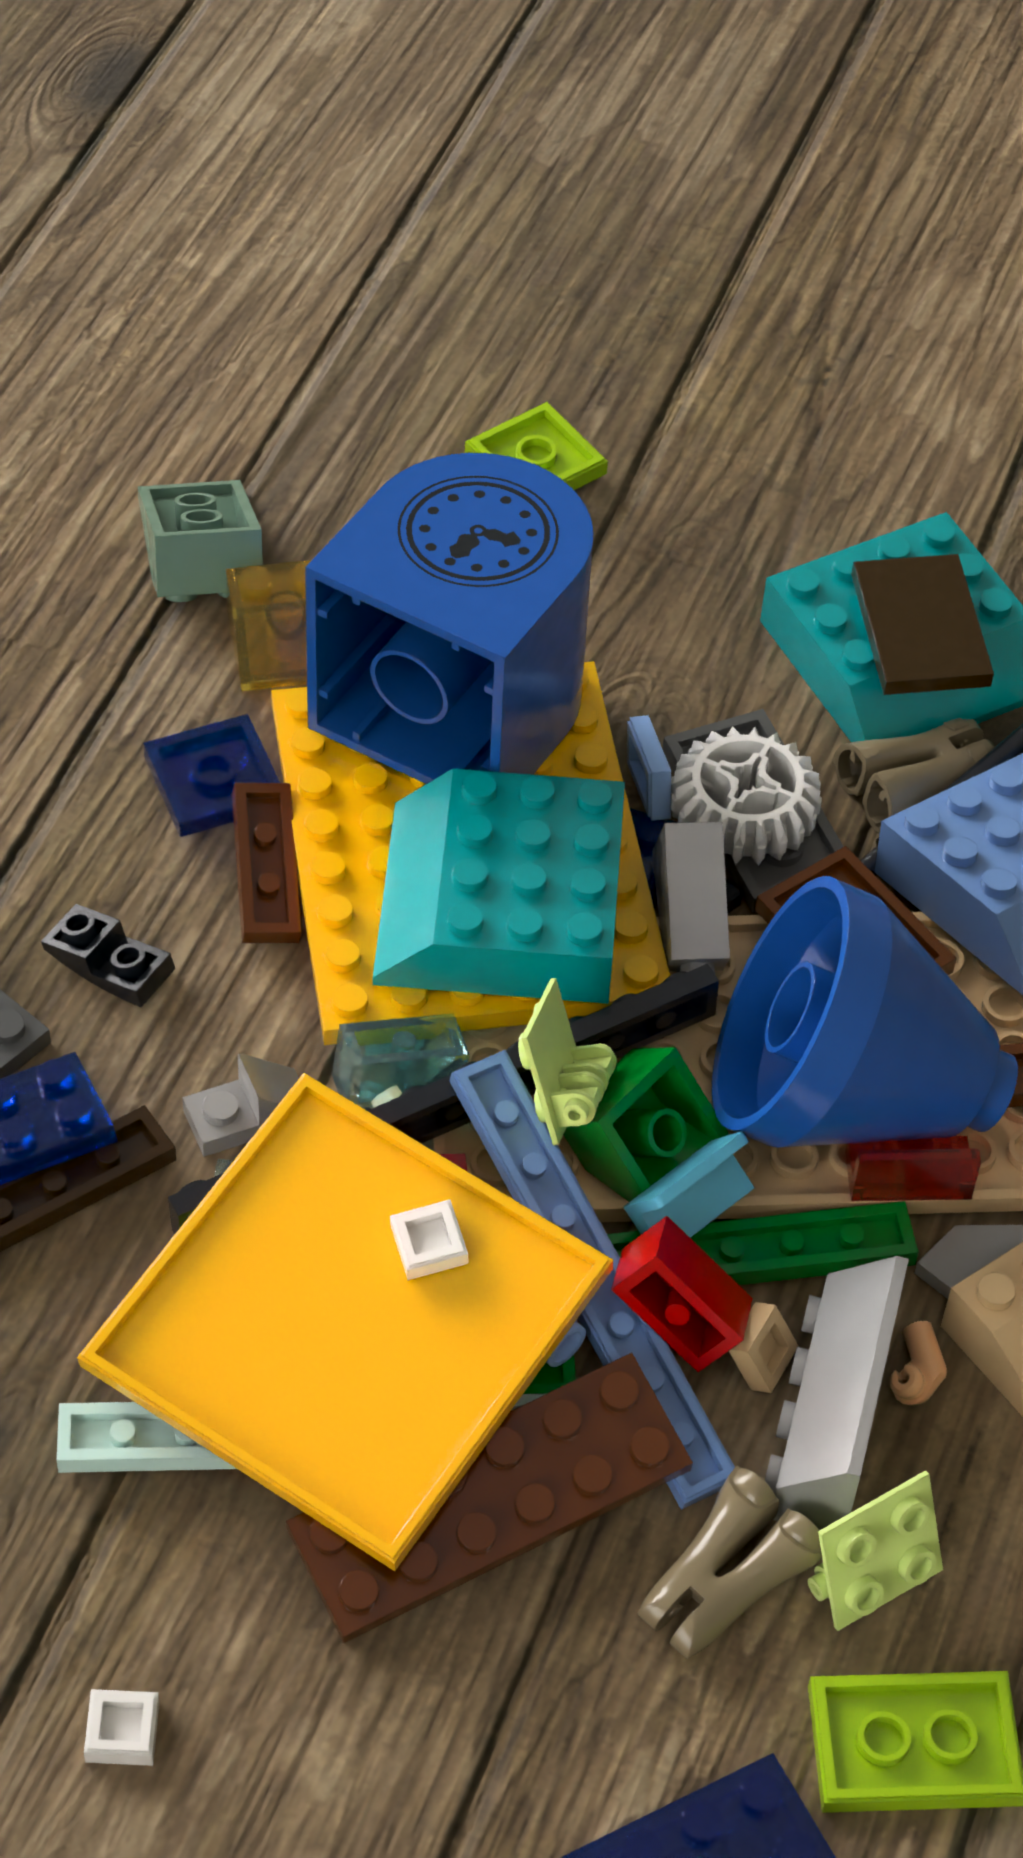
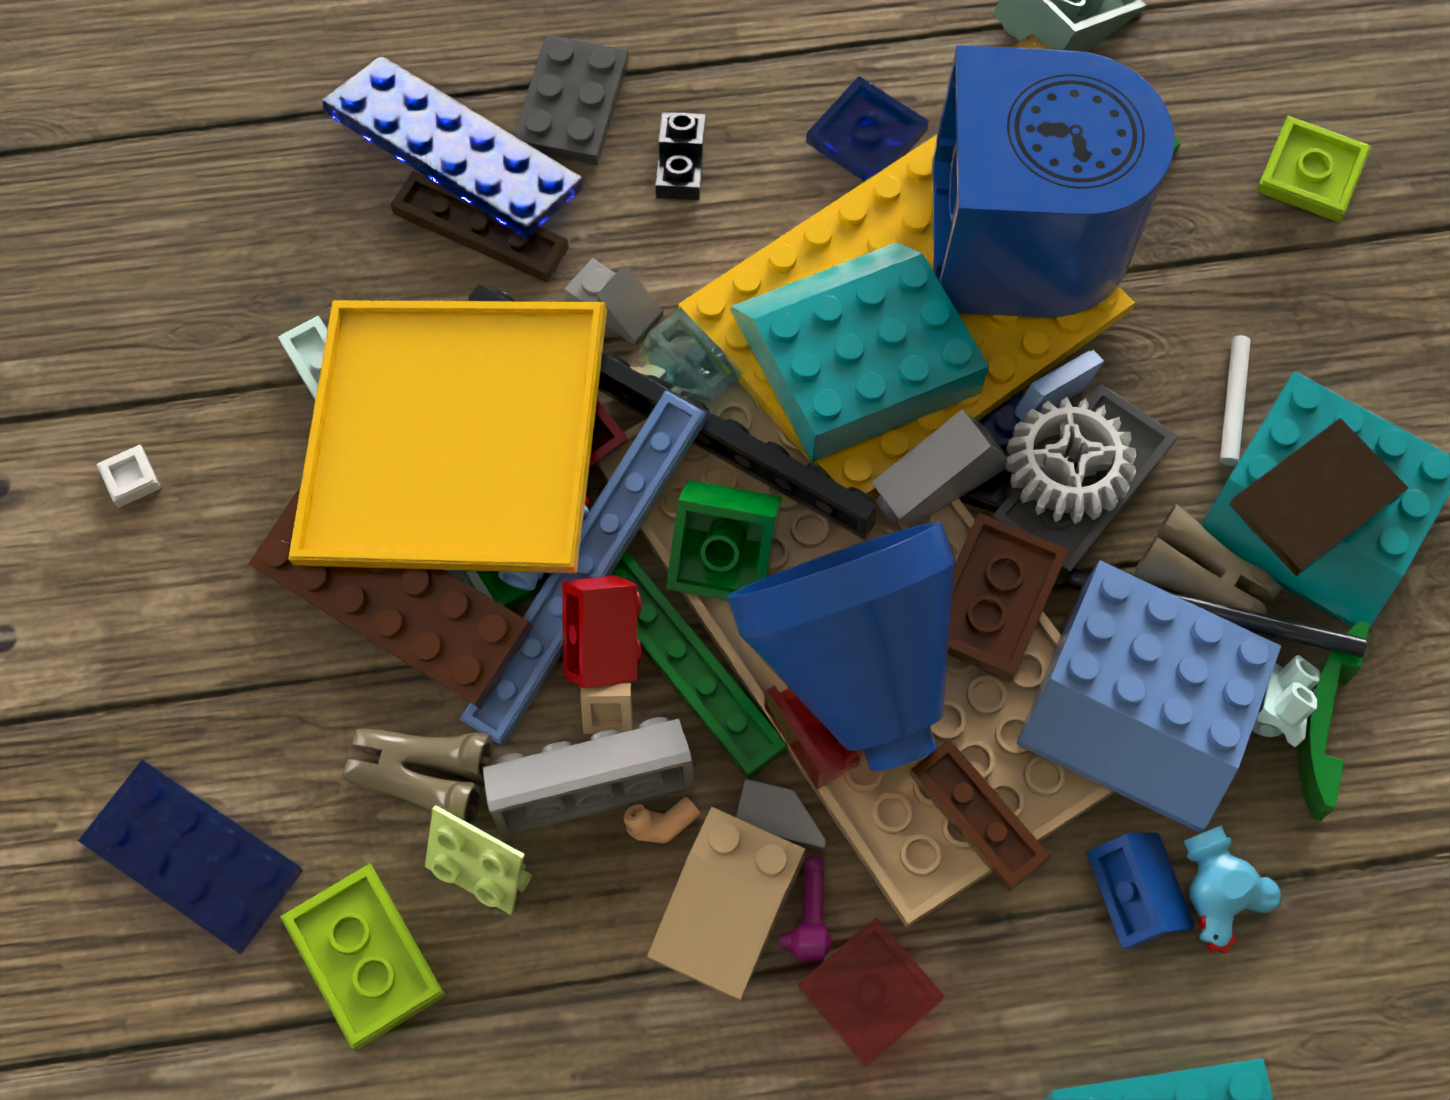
camera: 65 degrees right, 15 degrees up
reddish brown plate [232,783,302,943] -> none
white tile [390,1199,469,1280] -> none
yellowish green hinge [518,978,617,1145] -> none
medium azure panel [623,1131,755,1238] -> none
none -> white bar [1220,336,1251,466]

